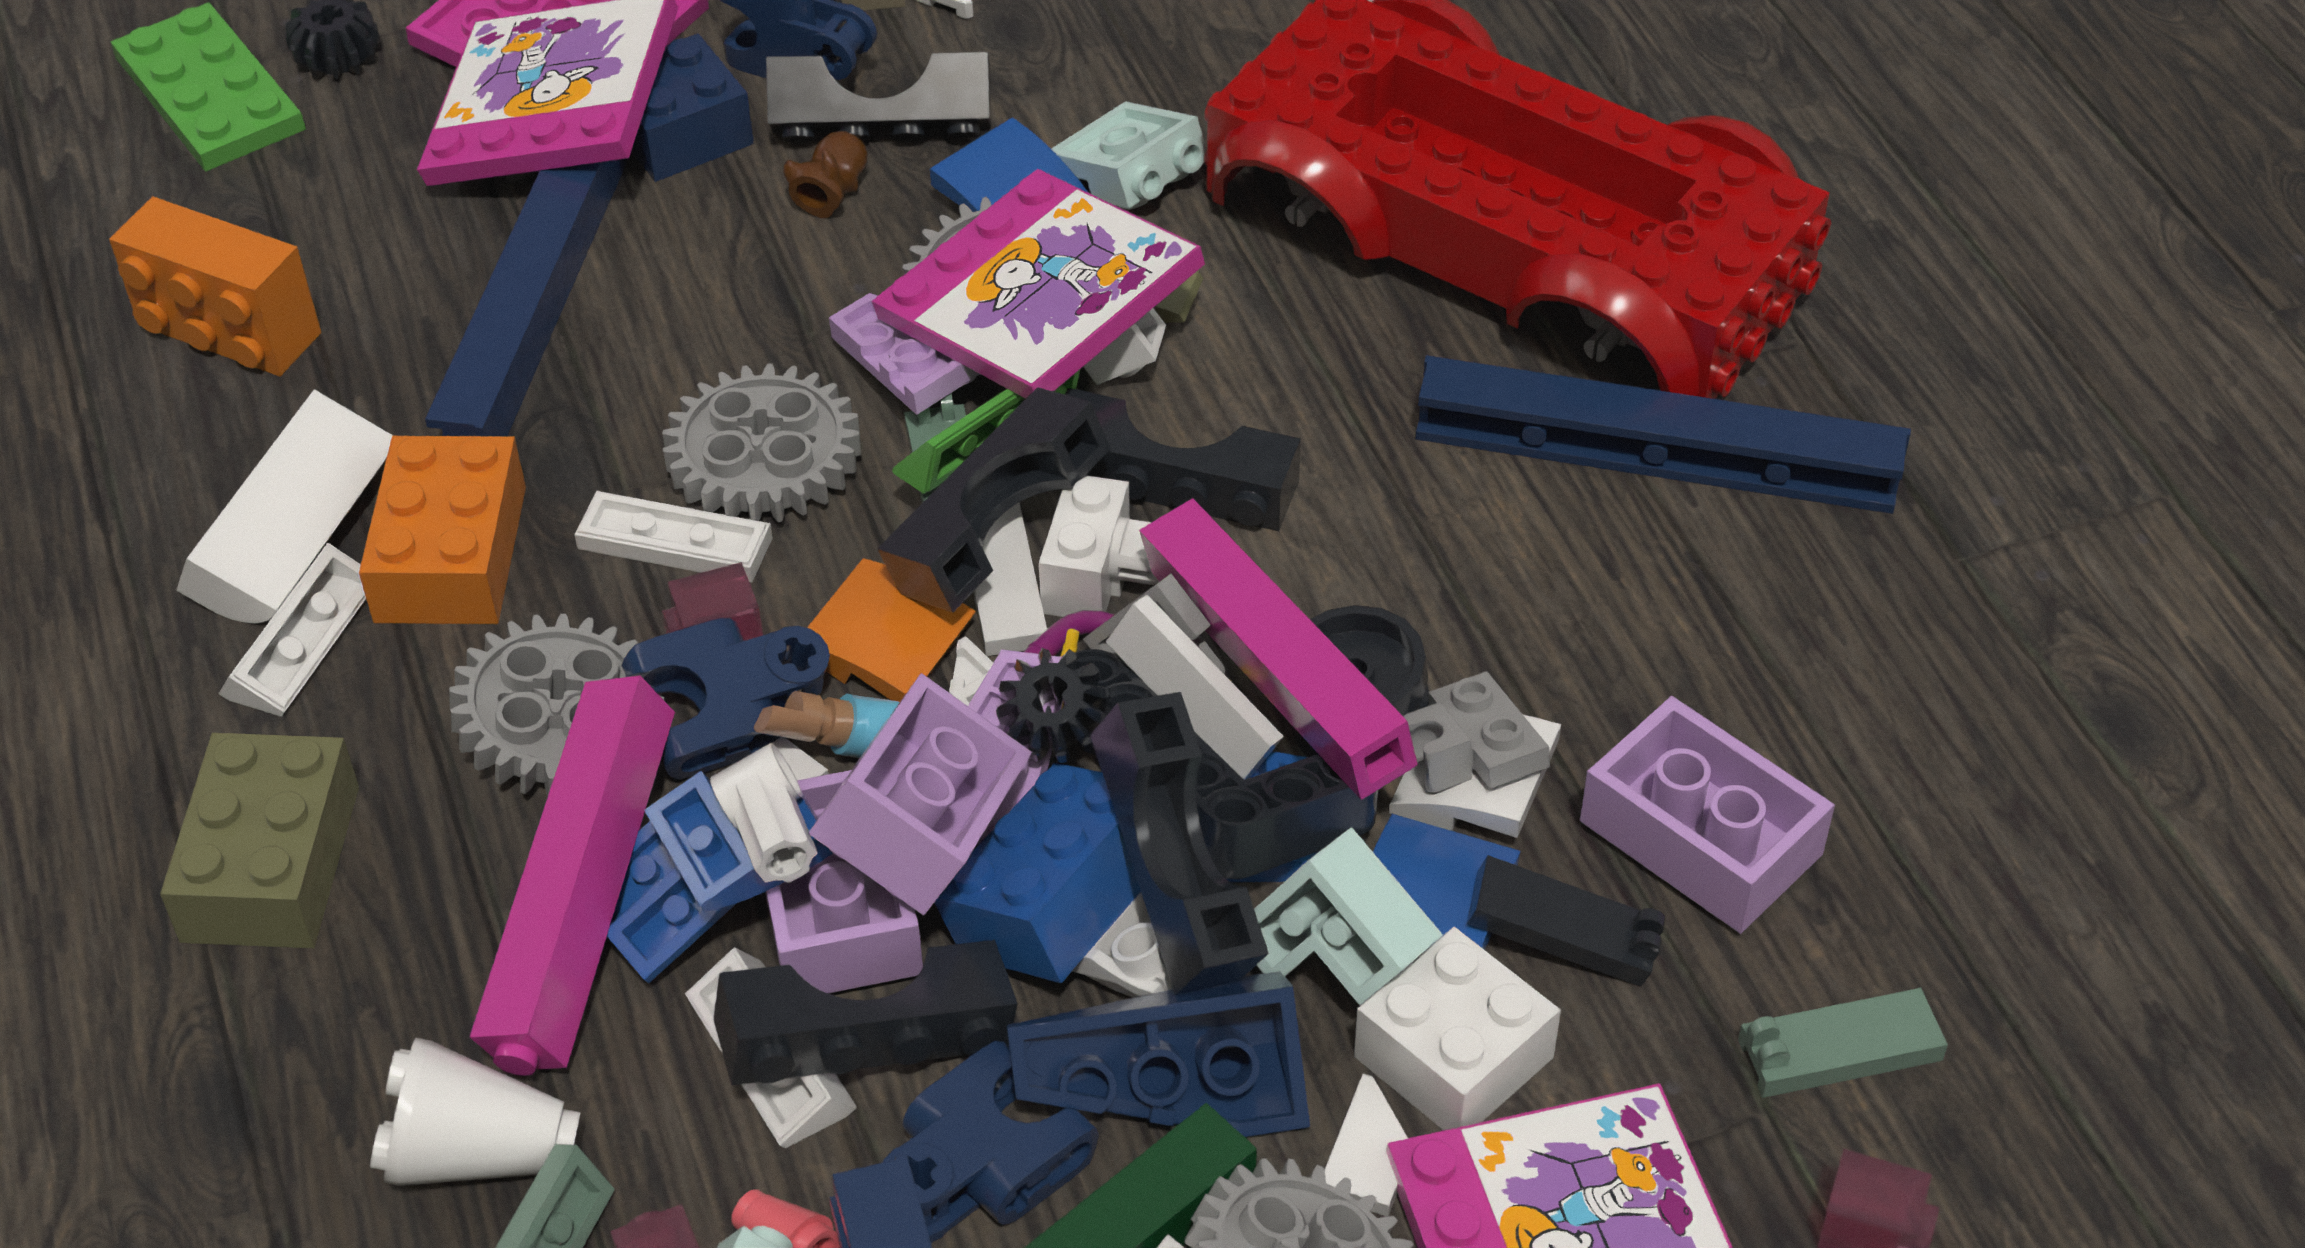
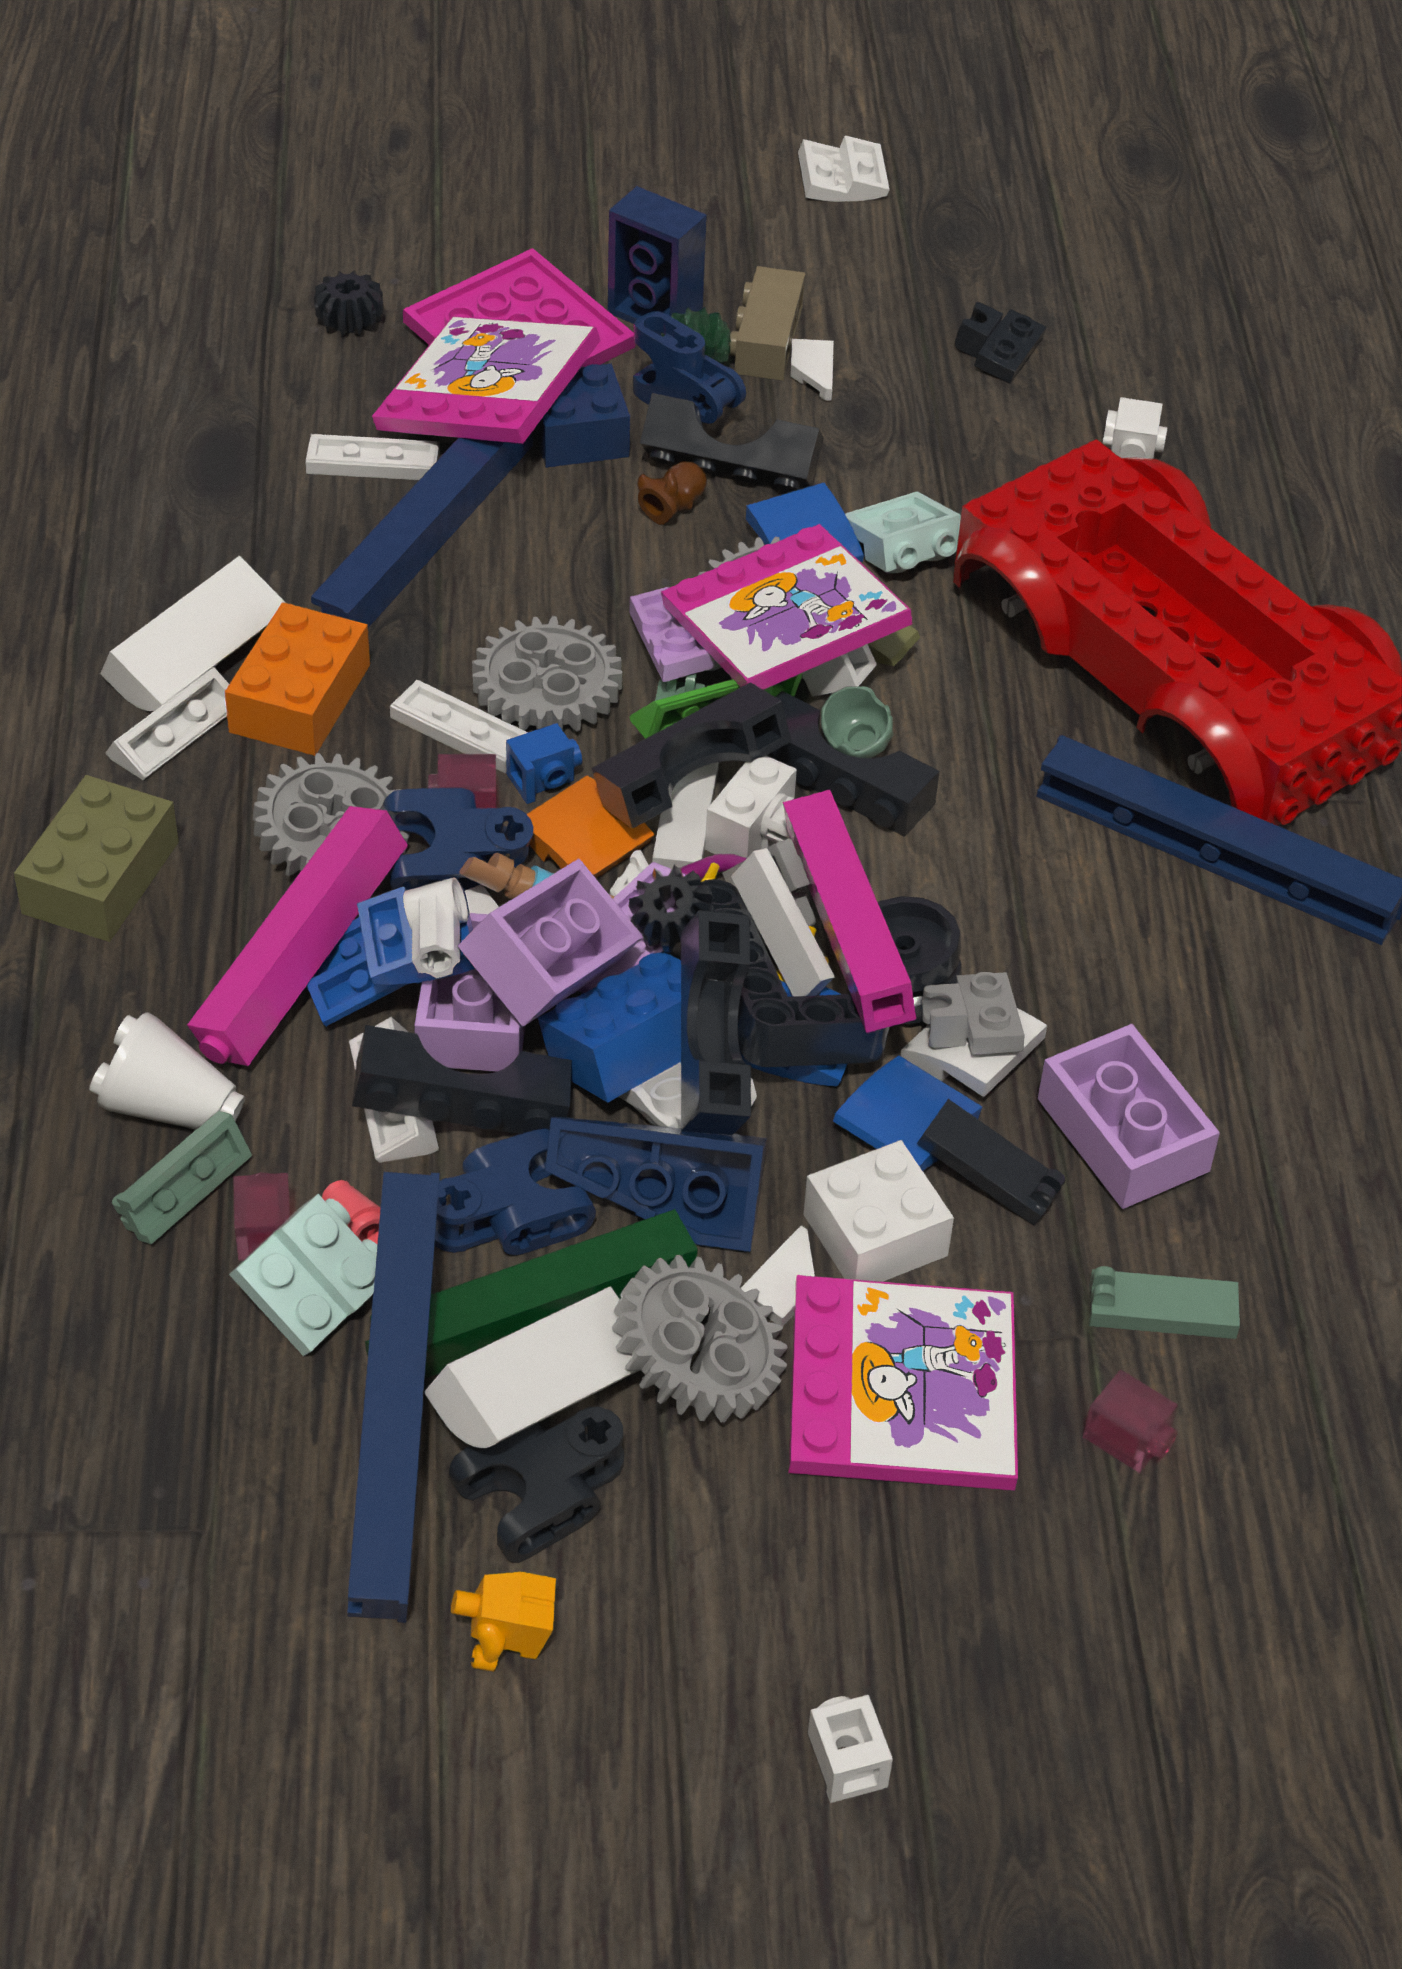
camera: 15 degrees right, 0 degrees up
orange brick [109,196,321,377] -> none
bright green plate [111,2,306,172] -> none
light aqua brick [1254,827,1443,1005] -> none
none -> white tile [305,434,440,480]
none -> blue brick [506,723,582,804]
none -> sand green hair [821,686,894,758]

